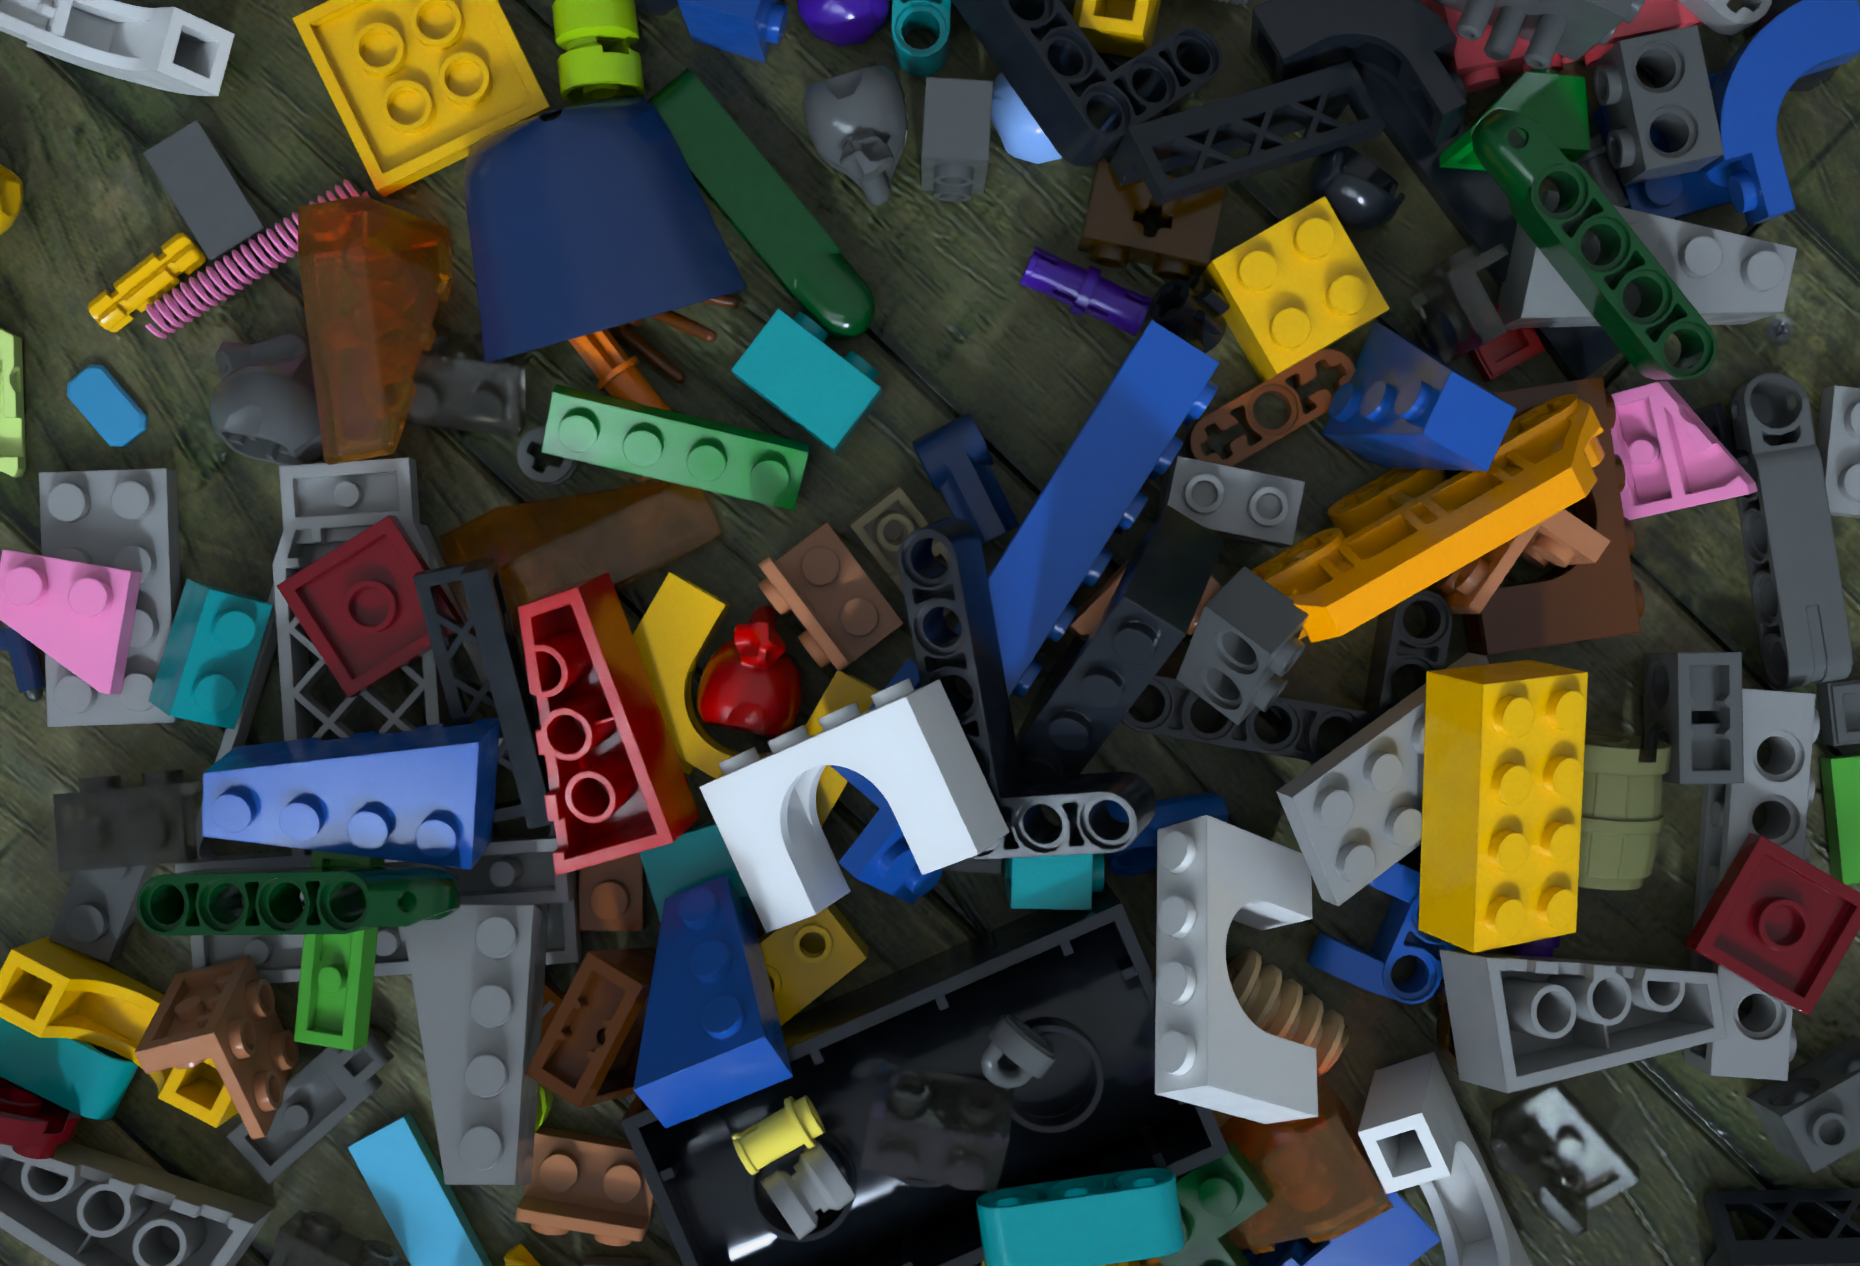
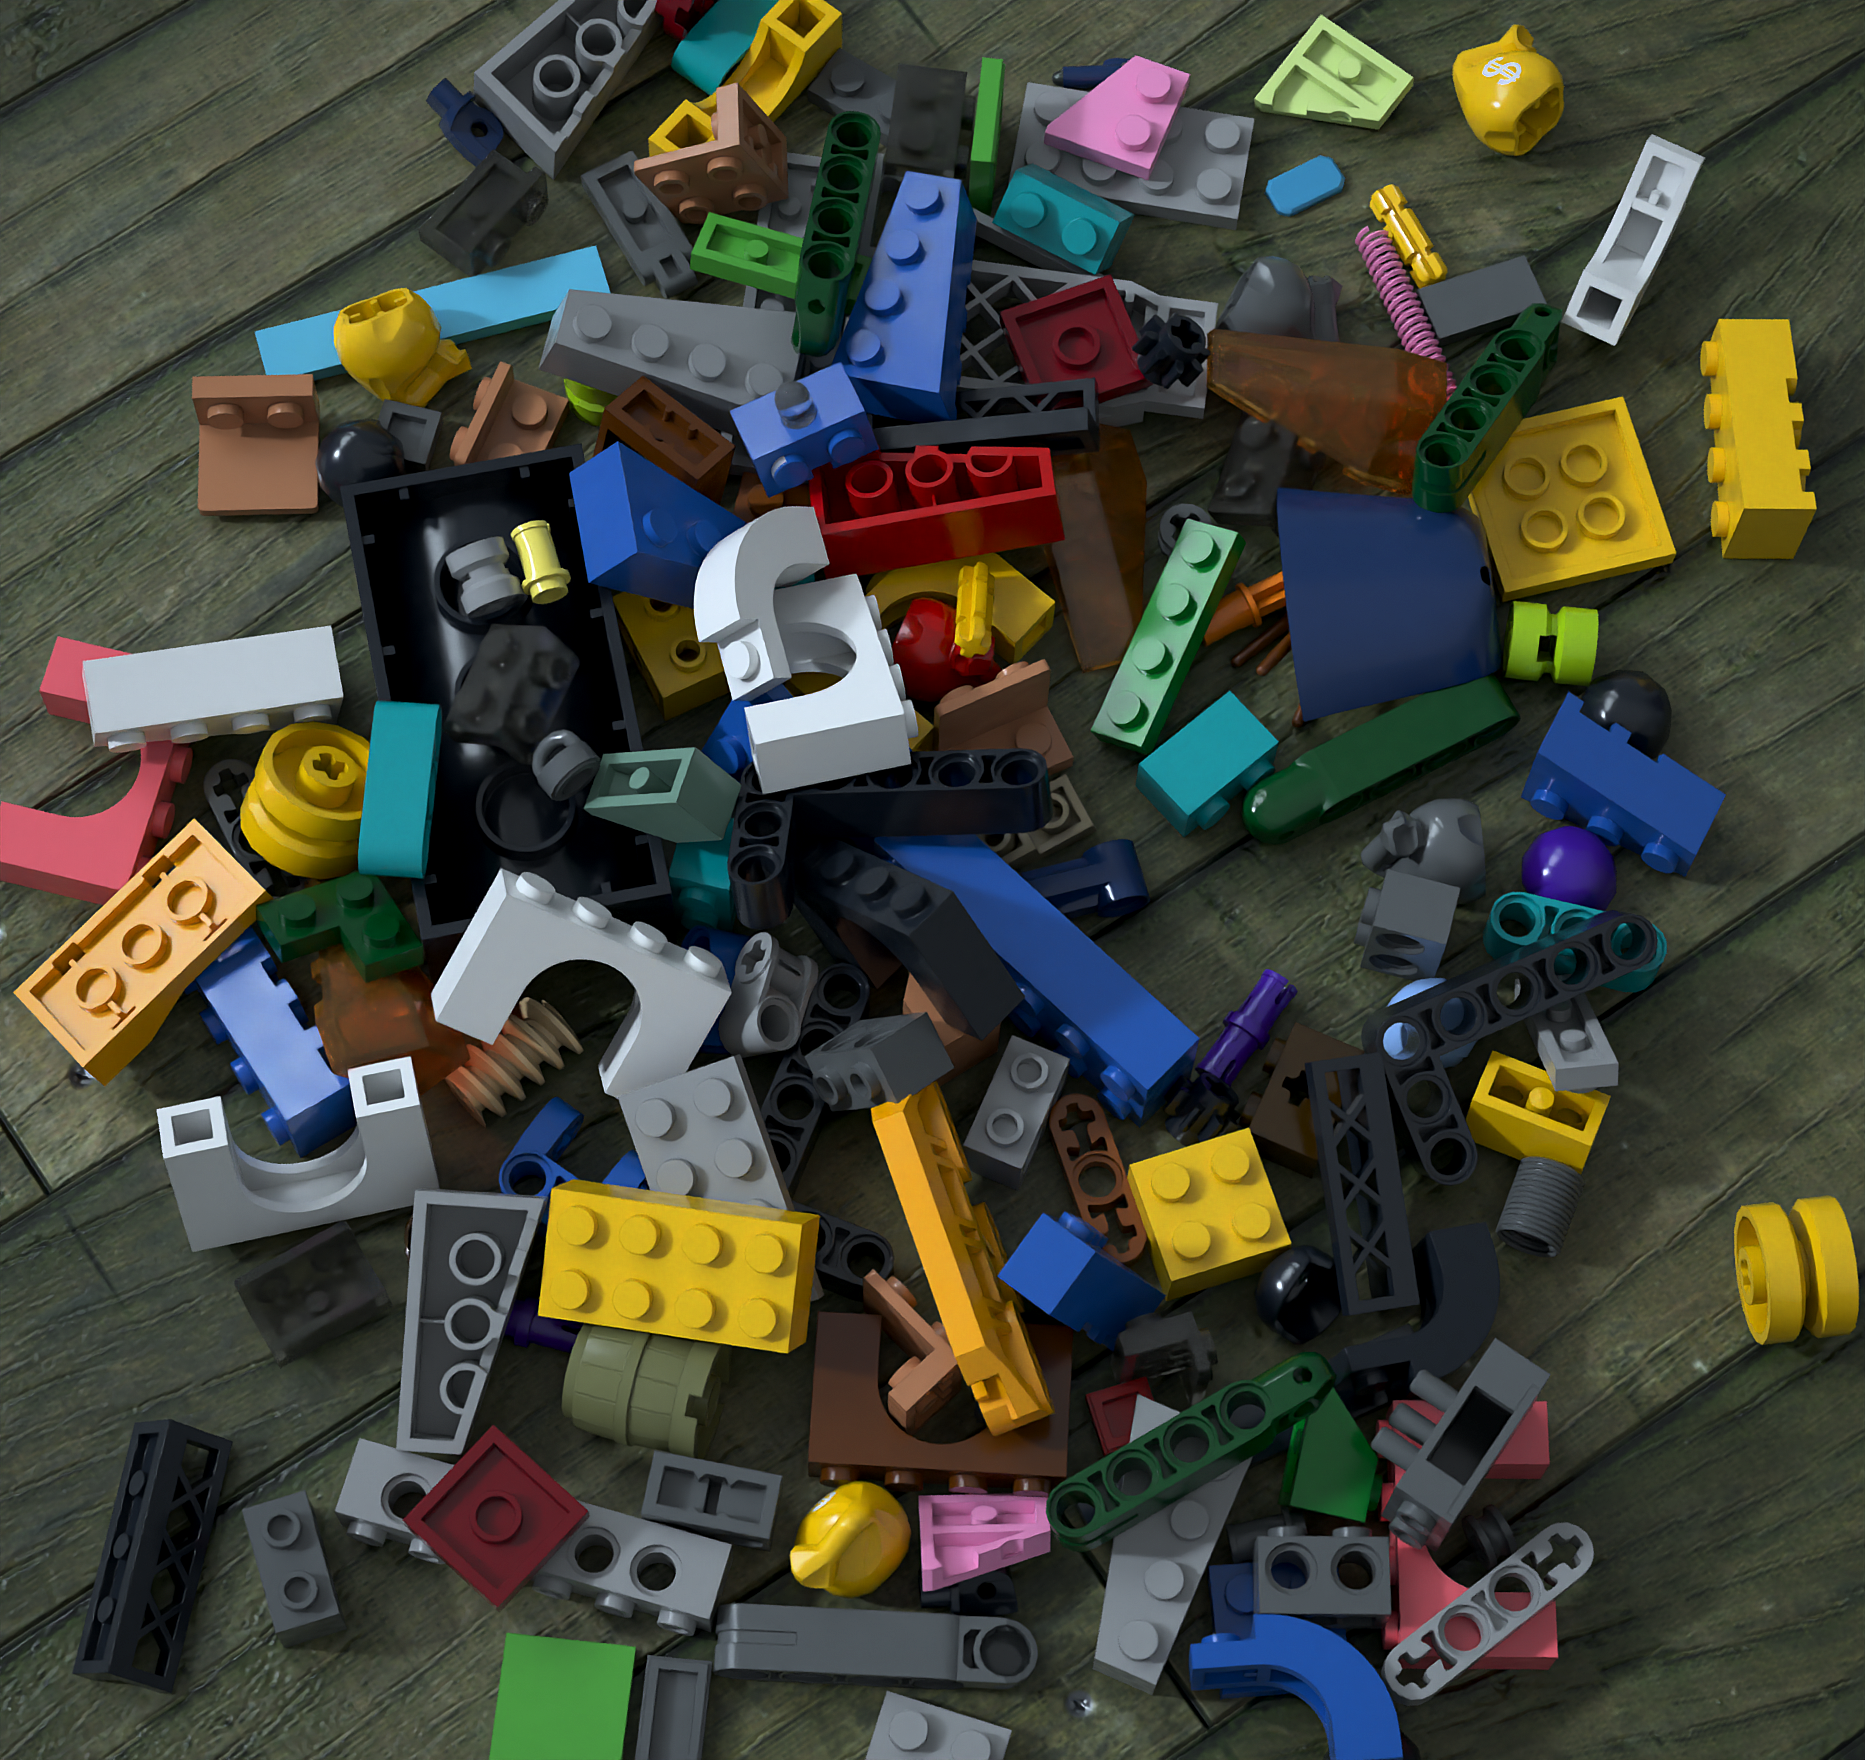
camera: 100 degrees right, 20 degrees down
none -> sand green slope [584,747,742,843]
none -> white arch [694,506,830,701]
none -> light grey piece [718,932,819,1058]
none -> blue piece [730,362,879,498]
none -> yellow piece [790,1481,911,1599]
none -> yellow axle [954,561,995,658]
none -> bright green tile [969,57,1005,216]
none -> black gear [1132,313,1211,389]
none -> dark green piece [1411,303,1562,513]

